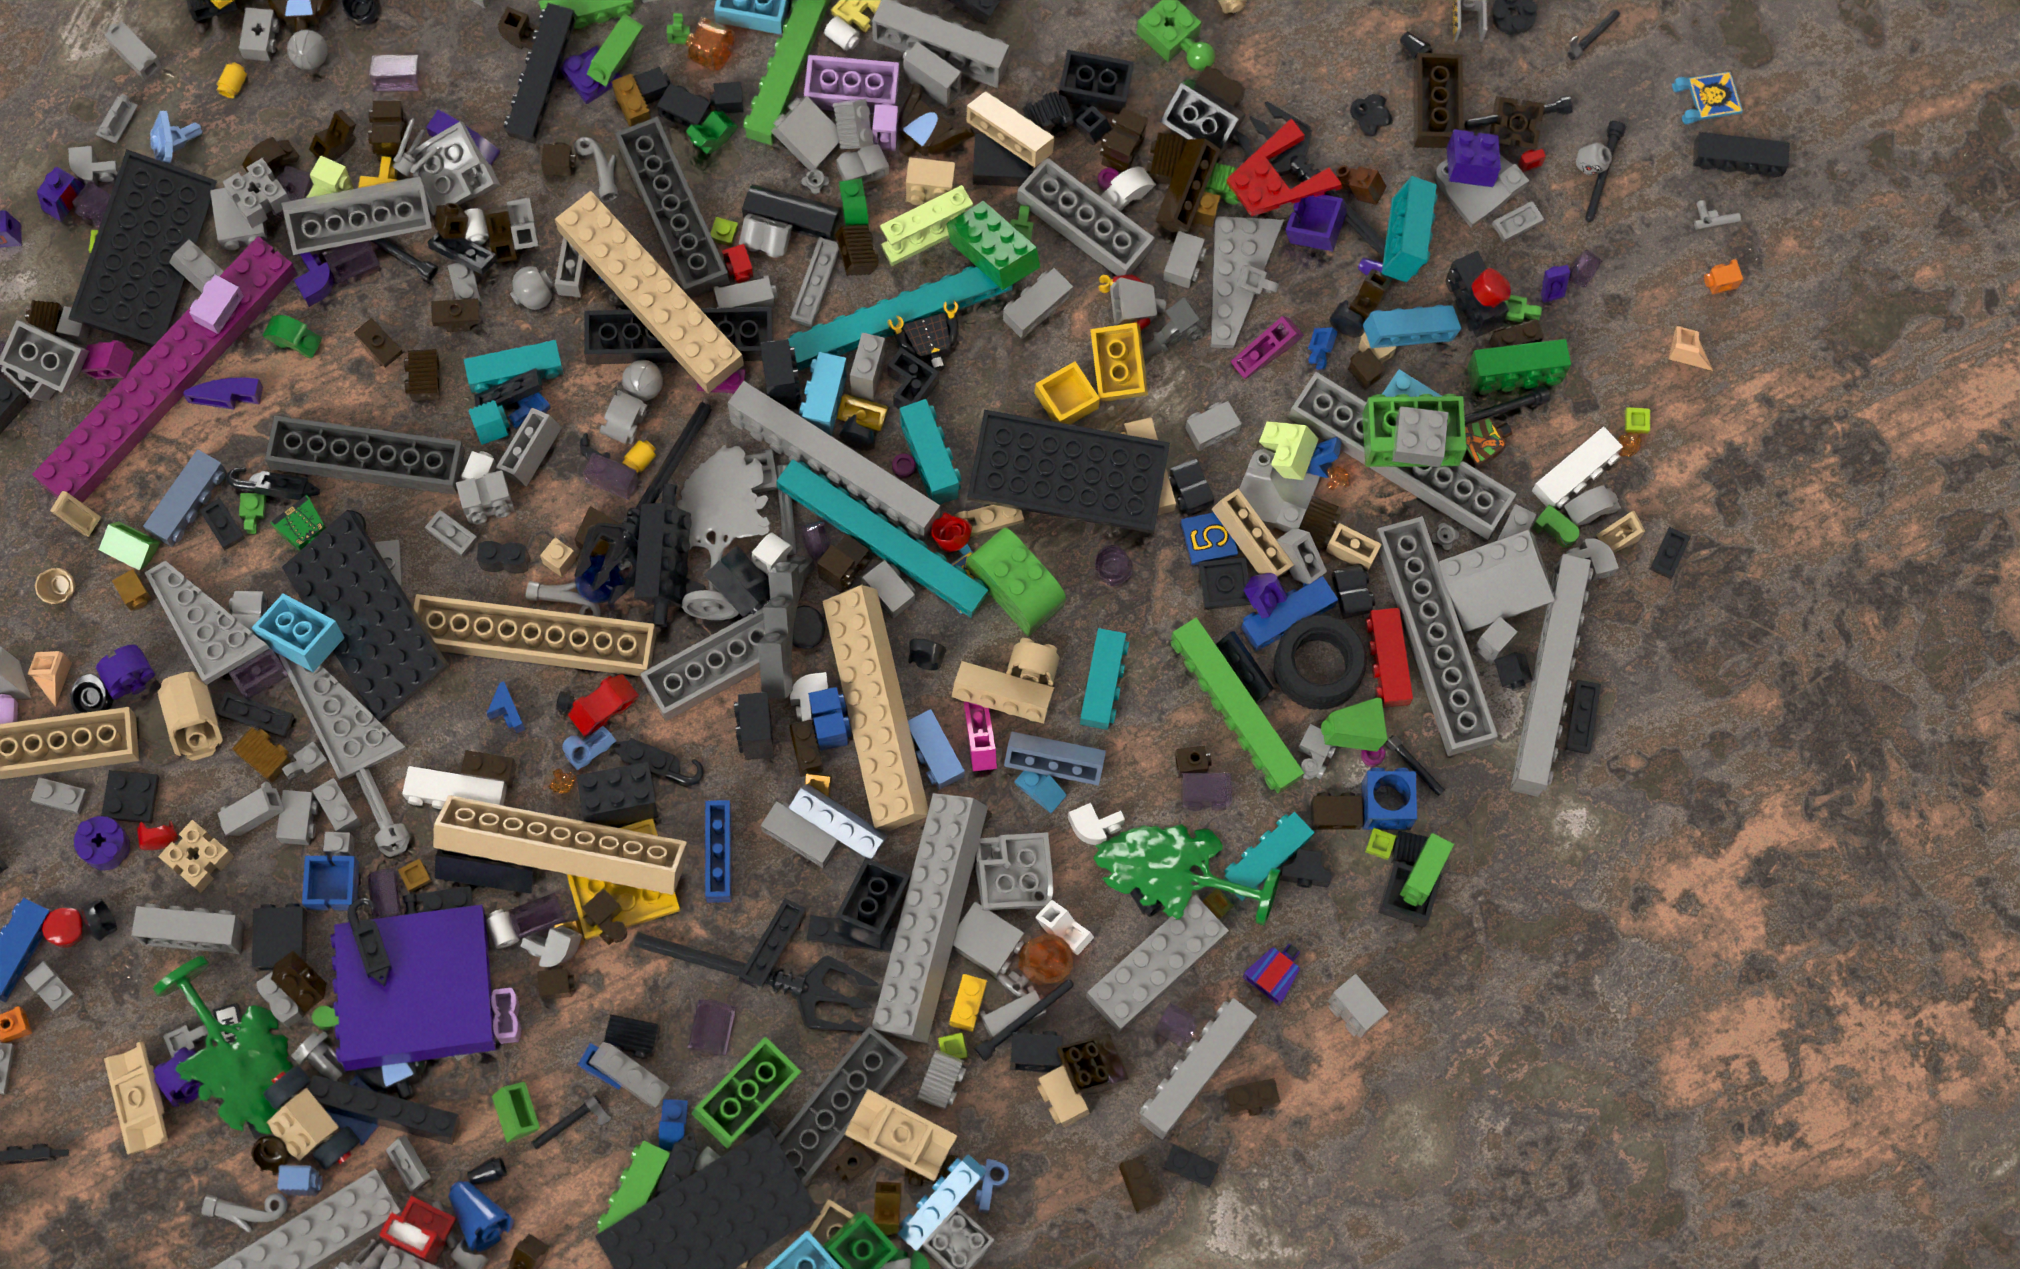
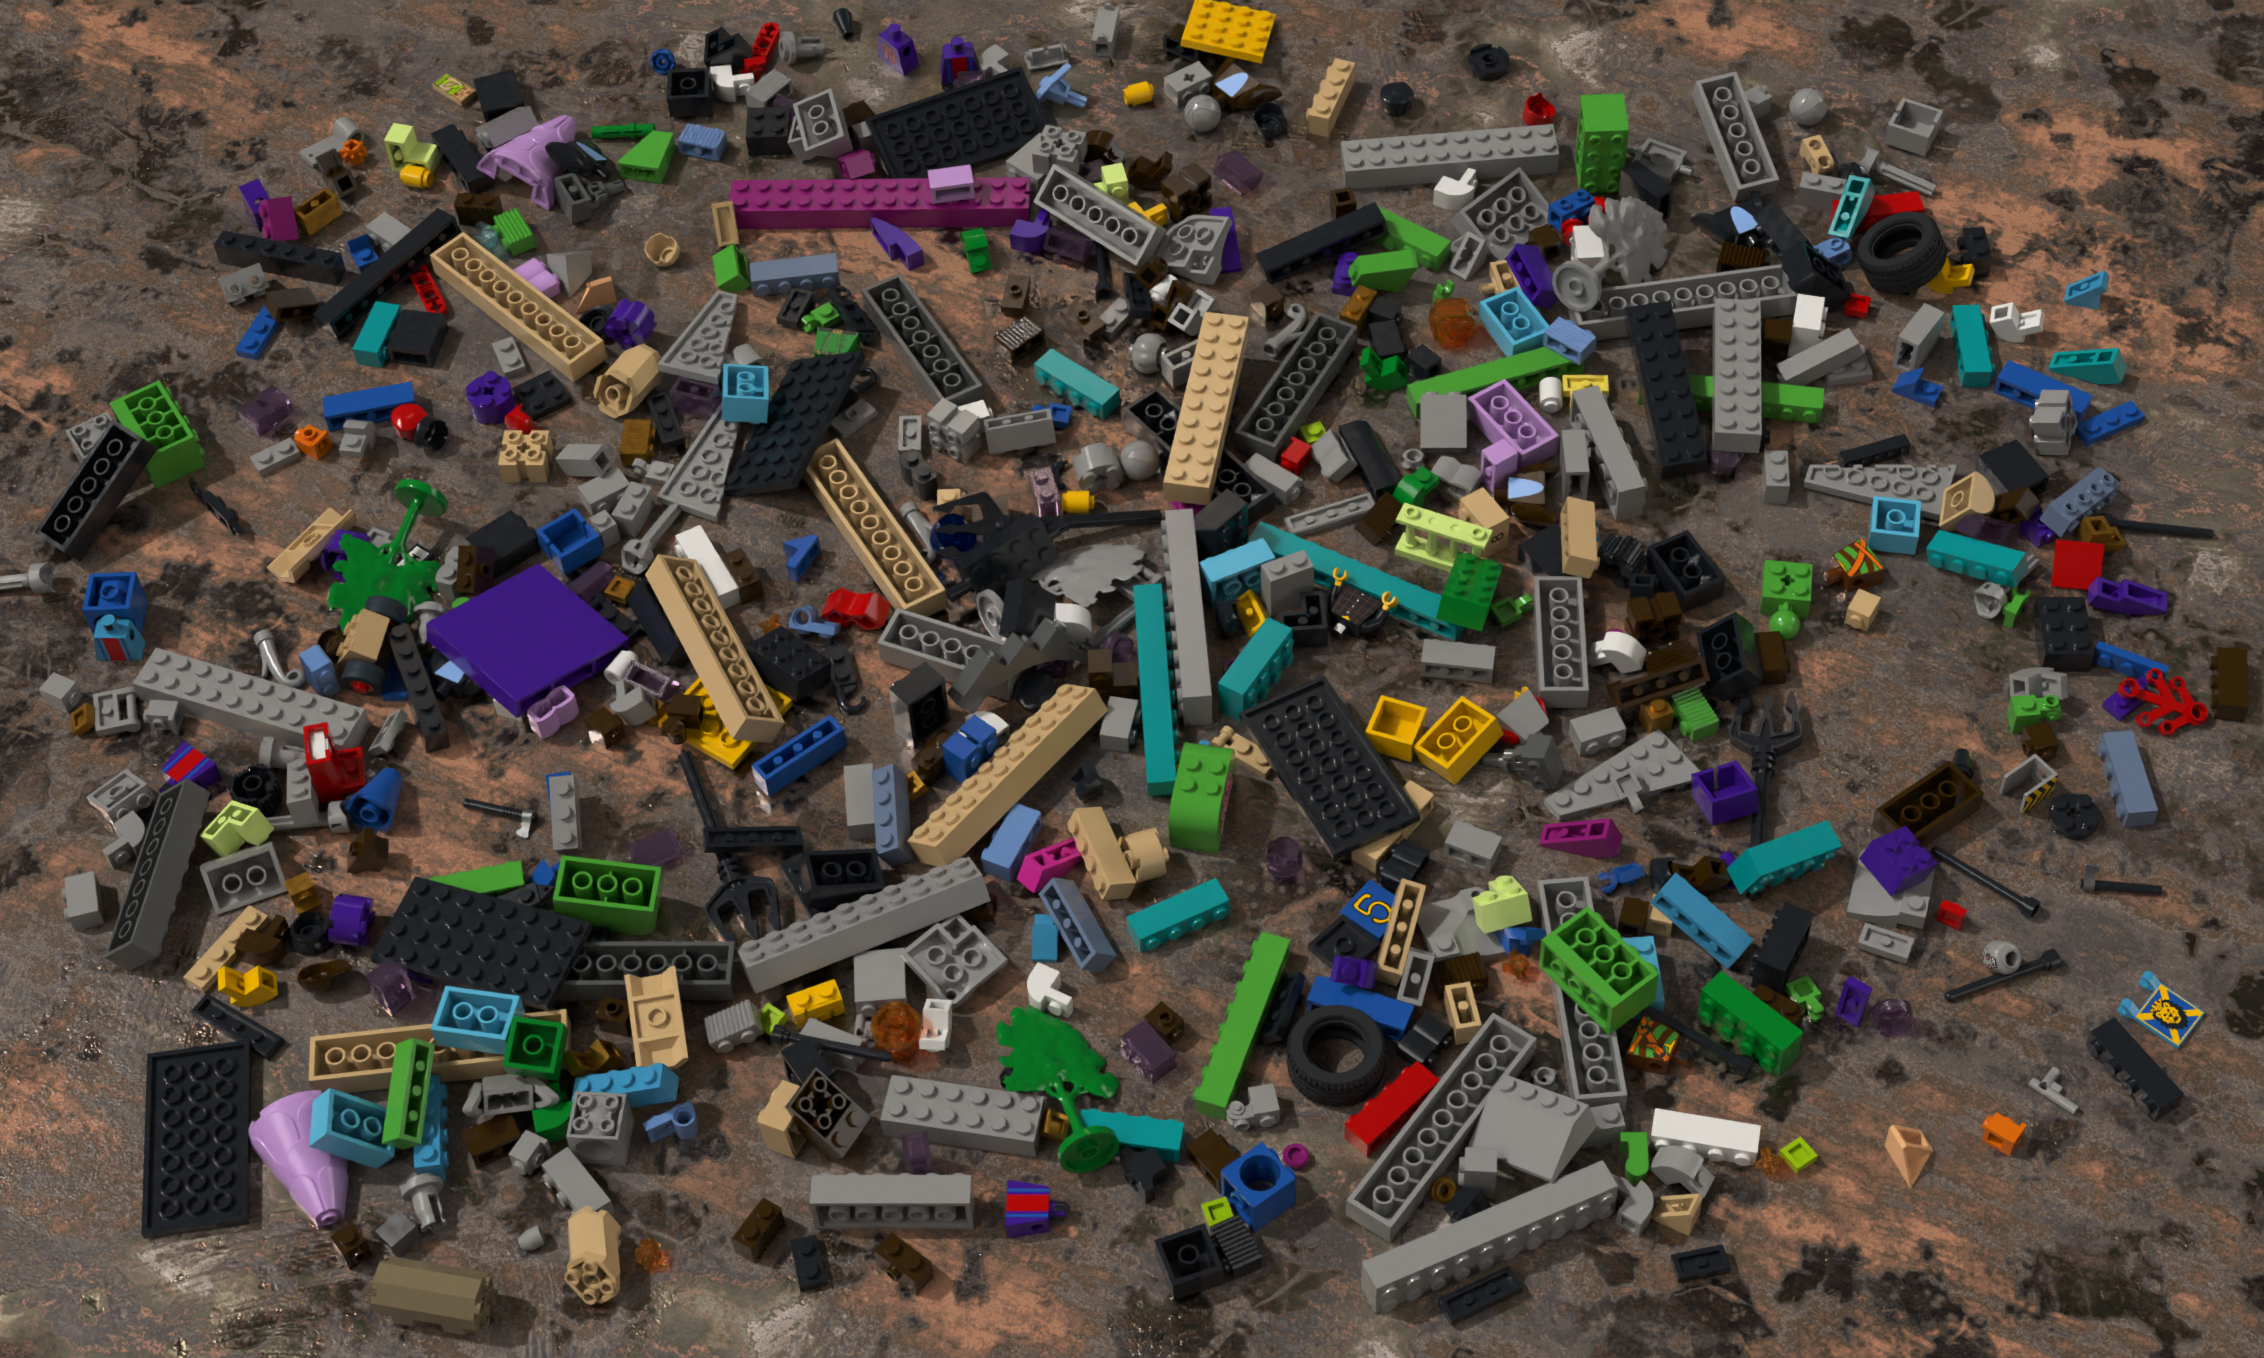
camera: 60 degrees right, 20 degrees down
pearl gold brick [112,569,152,611] -> none
light grey brick [131,904,245,954] -> none
light grey brick [169,239,224,293] -> none
black plate [347,898,392,986] -> none
light grey plant [393,119,438,176] -> none
black cone [467,1157,507,1185] -> none
teal brick [469,400,510,445] -> none
black plate [474,368,543,408] -> none
bright green brick [492,1082,540,1143] -> none
black plate [556,690,574,714] -> none
black brick [604,1014,661,1059] -> none
light grey brick [833,99,873,149] -> none
red hair [931,512,972,552] -> none
red wing [1227,119,1342,217] -> none
bright green slope [1321,698,1388,752] -> none
light grey brick [1328,974,1389,1038] -> none
reddish brown brick [1336,165,1387,205] -> none
black plate [1350,94,1393,136] -> none
black piece [1386,735,1445,796] -> none
light grey brick [1392,406,1448,467] -> none
bright green brick [1400,833,1454,906] -> none
red hair [1472,268,1511,308] -> none
dark brown brick [1489,96,1545,149] -> none
none -> pearl gold plate [1430,1177,1457,1204]

